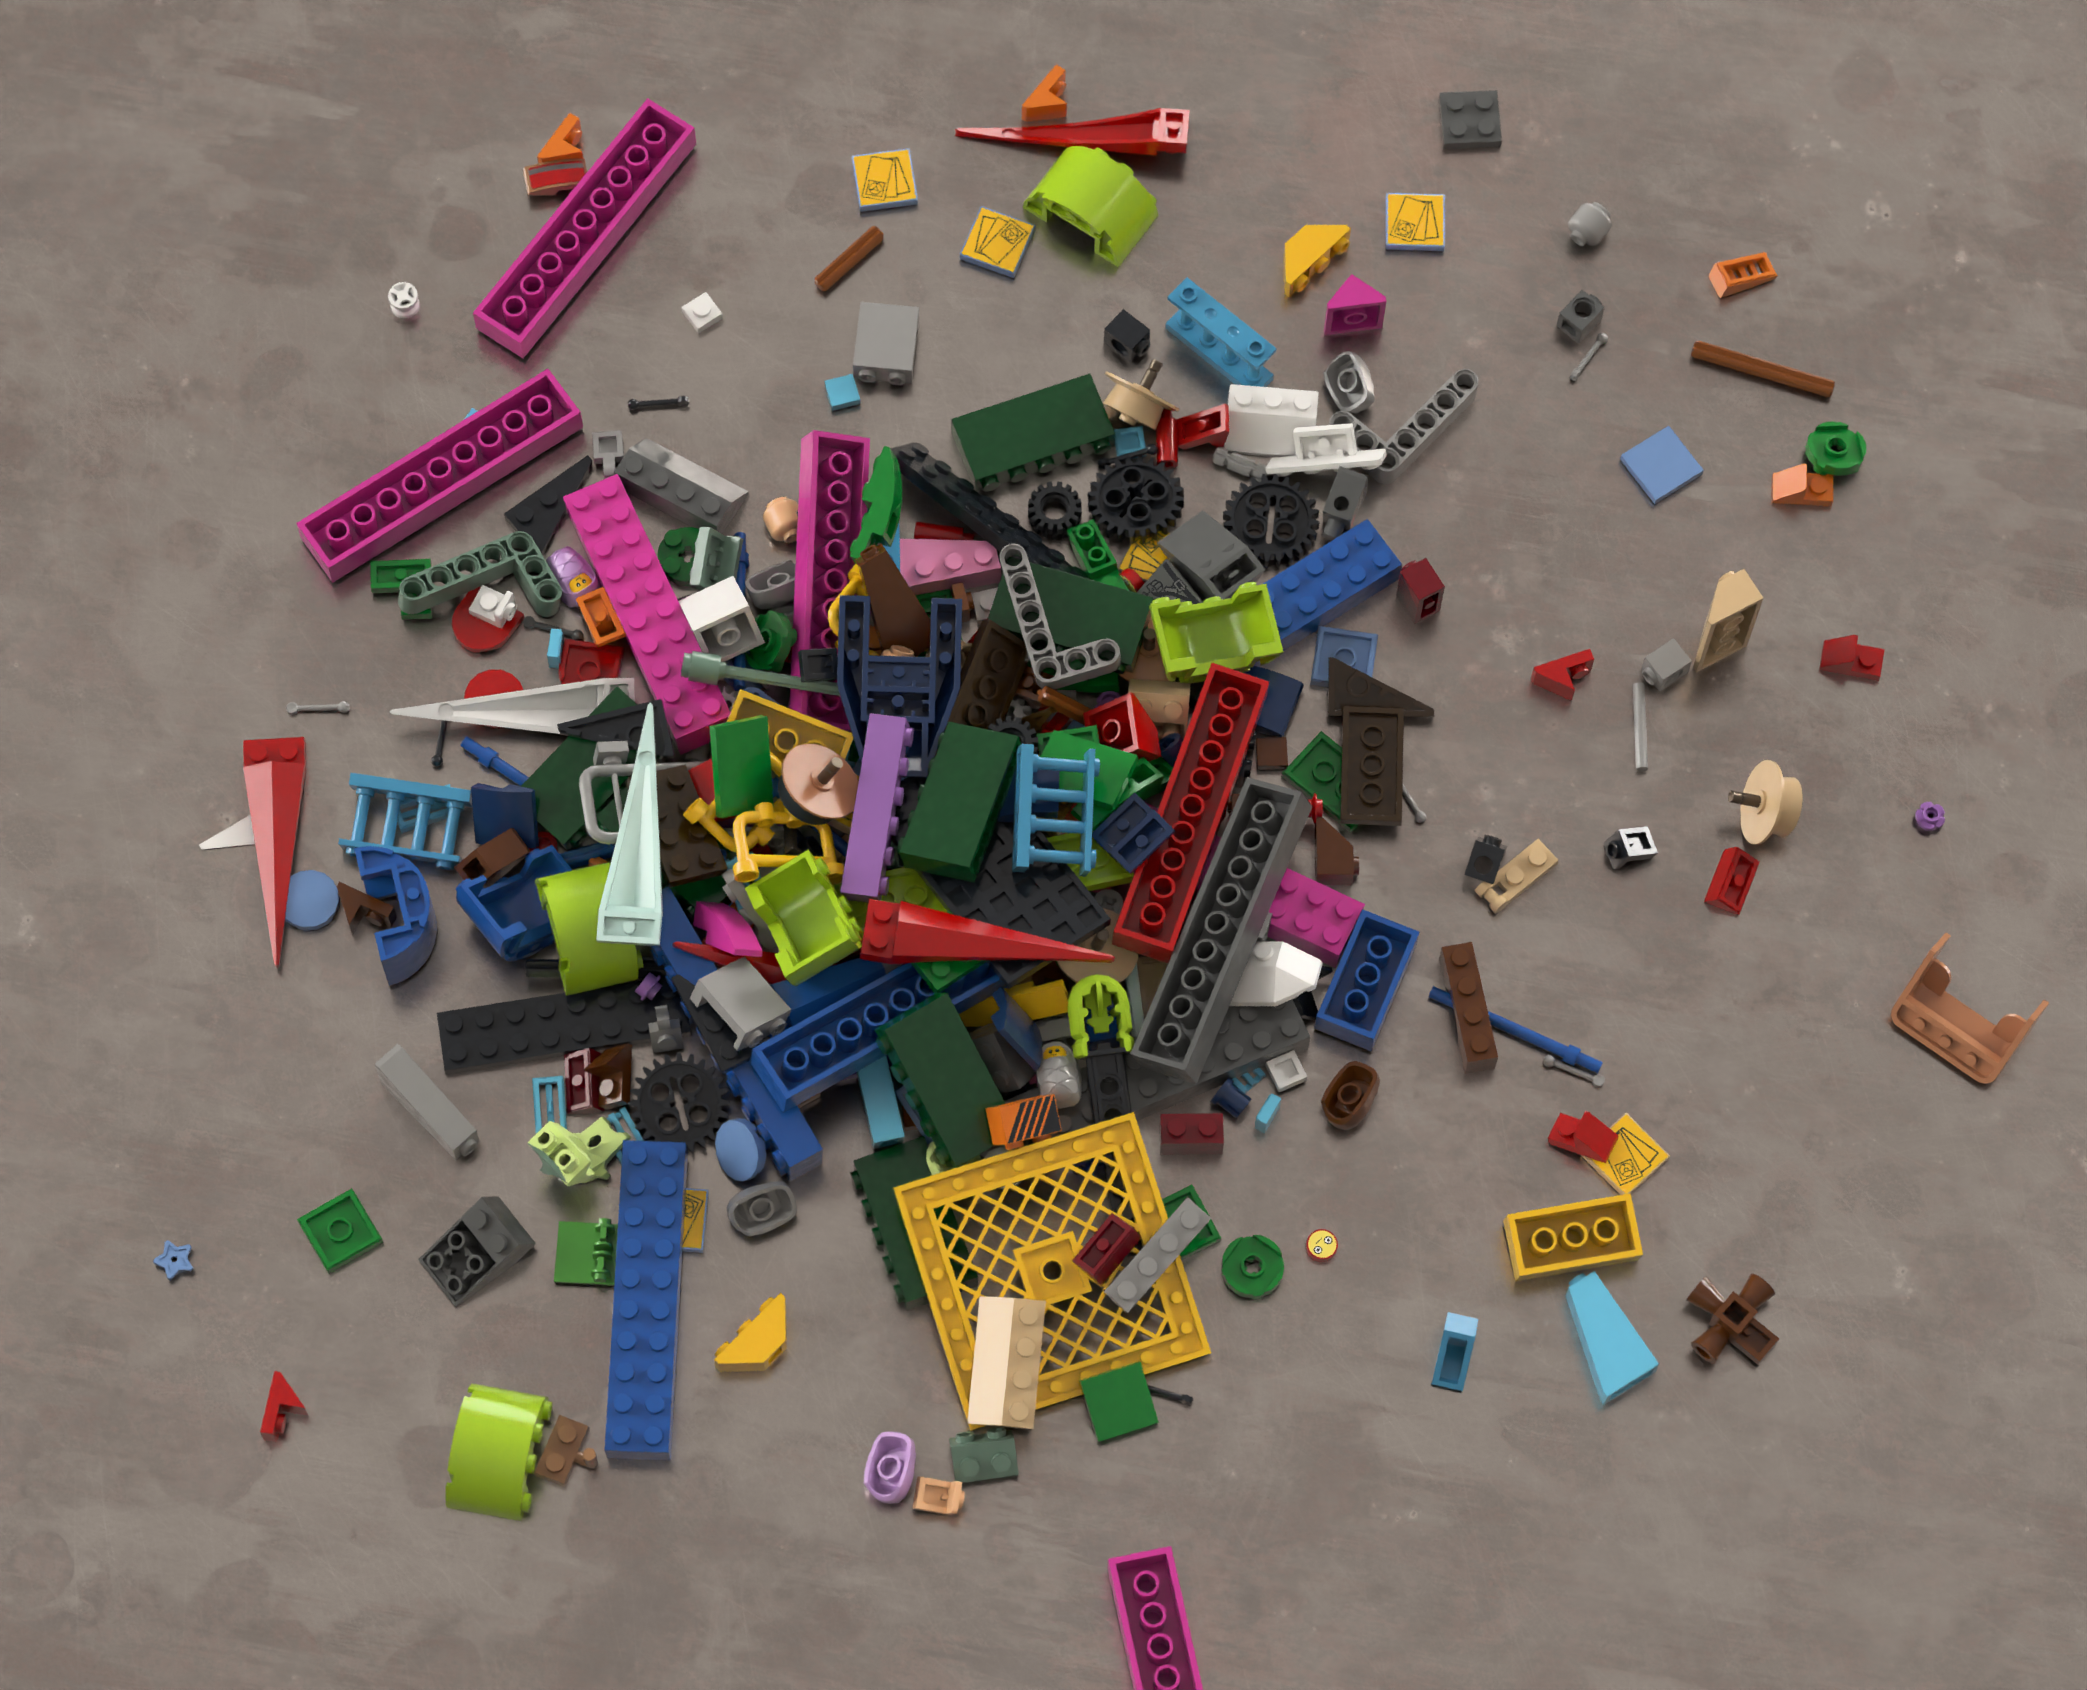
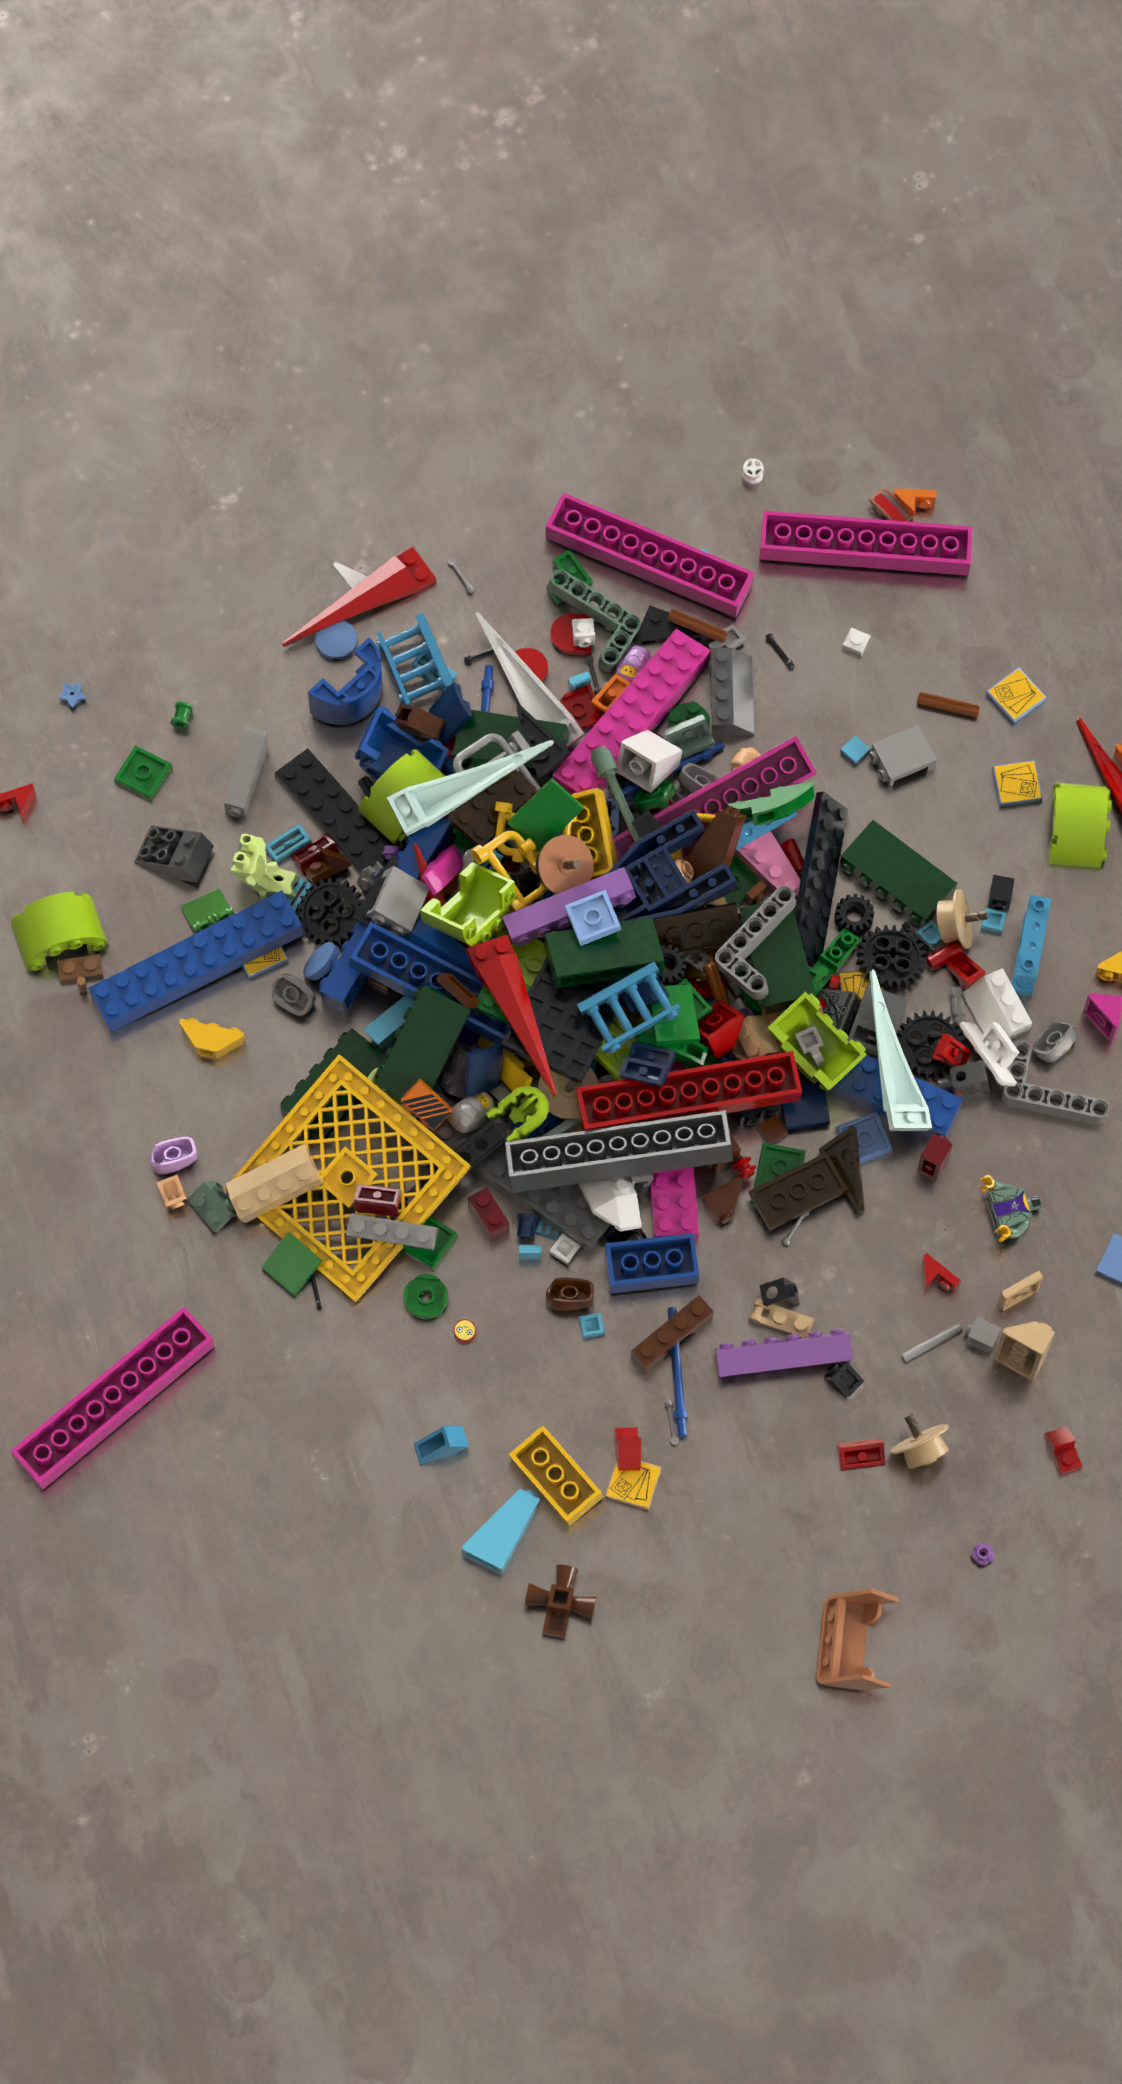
camera: 60 degrees right, 0 degrees up
reddish brown slope [337,882,397,935] -> none
none -> green bush [170,701,193,729]
none -> reddish brown tile [436,974,481,1008]
none -> light blue tile [565,890,621,946]
none -> medium azure tile [579,1312,605,1340]
none -> dark orange axle [668,609,728,643]
none -> medium lavender brick [715,1328,853,1377]
none -> light grey plate [795,1025,825,1067]
none -> light aqua plate [870,970,932,1131]
none -> red slope [933,1034,971,1067]
none -> torso [979,1175,1041,1242]
none -> medium azure tile [981,908,1007,934]
none -> tan tile [997,1271,1043,1312]

